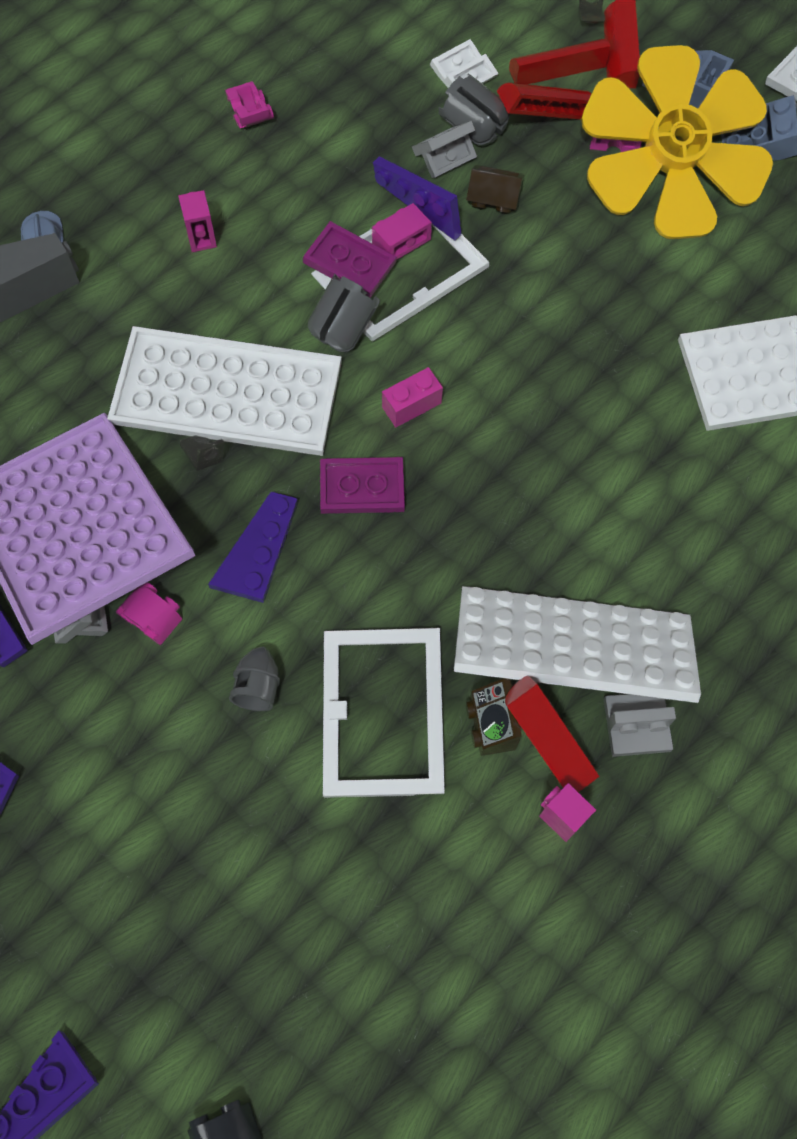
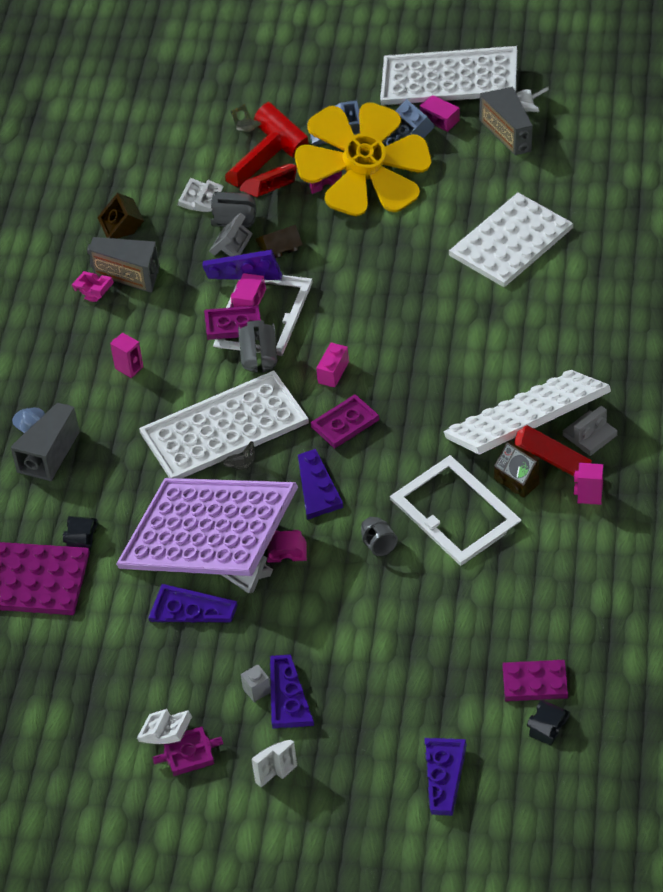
camera: 30 degrees left, 20 degrees down
none -> dark grey slope [87,237,160,292]
none -> dark brown slope [97,192,144,239]
none -> magenta plate [503,660,568,701]

